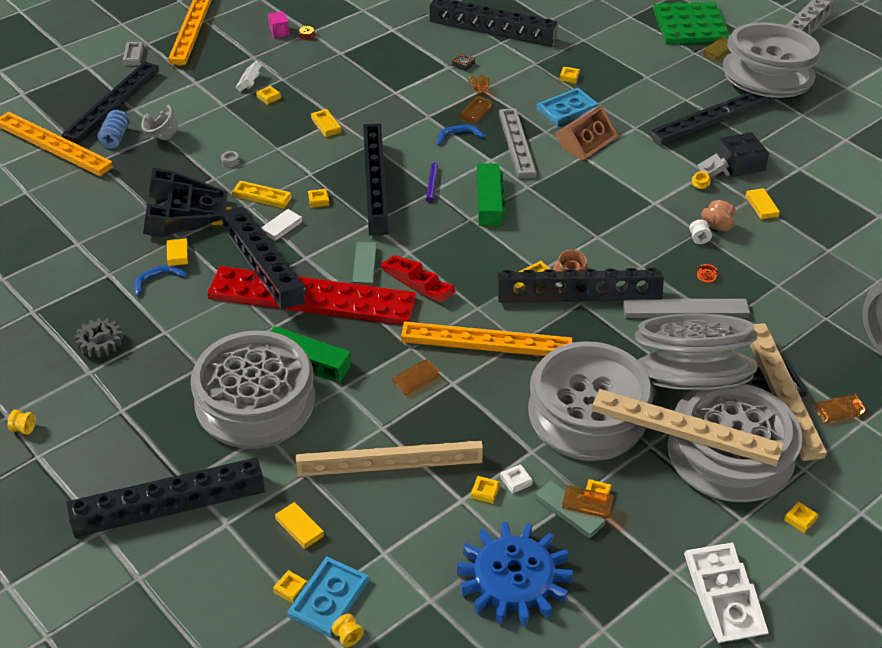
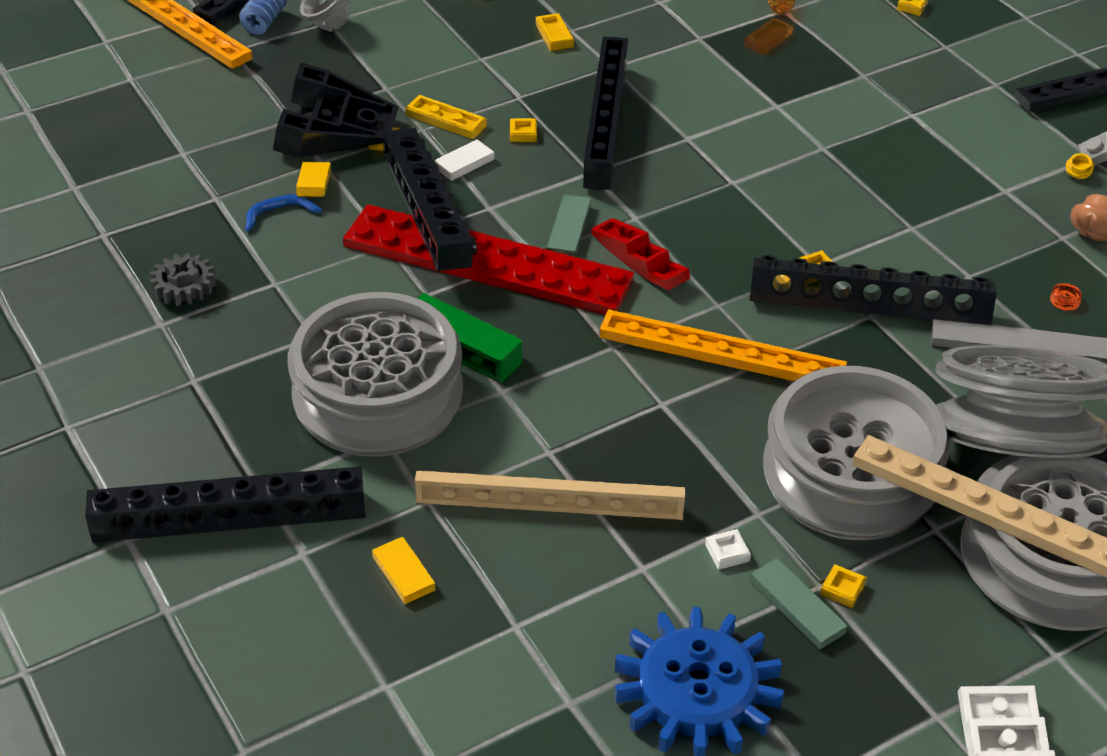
camera: 10 degrees right, 0 degrees up
yellow wheel [7,410,35,435] -> none
light grey tile [221,151,240,167] -> none
yellow tile [273,570,308,604] -> none
dark azure tile [287,556,370,638] -> none
yellow wheel [331,614,364,647] -> none
clear orange tile [392,359,440,396] -> none
dark purple bar [426,162,438,203] -> none
blue animal [437,125,486,145] -> none
yellow tile [471,476,500,504] -> none
green brick [476,163,506,226] -> none
light grey tile [499,108,537,179] -> none
dark azure tile [536,88,599,126] -> none
nougat piece [553,250,589,284] -> none
nougat slope [555,105,619,160] -> none
clear orange tile [562,485,614,519] -> none
white wheel [689,220,712,244] -> none

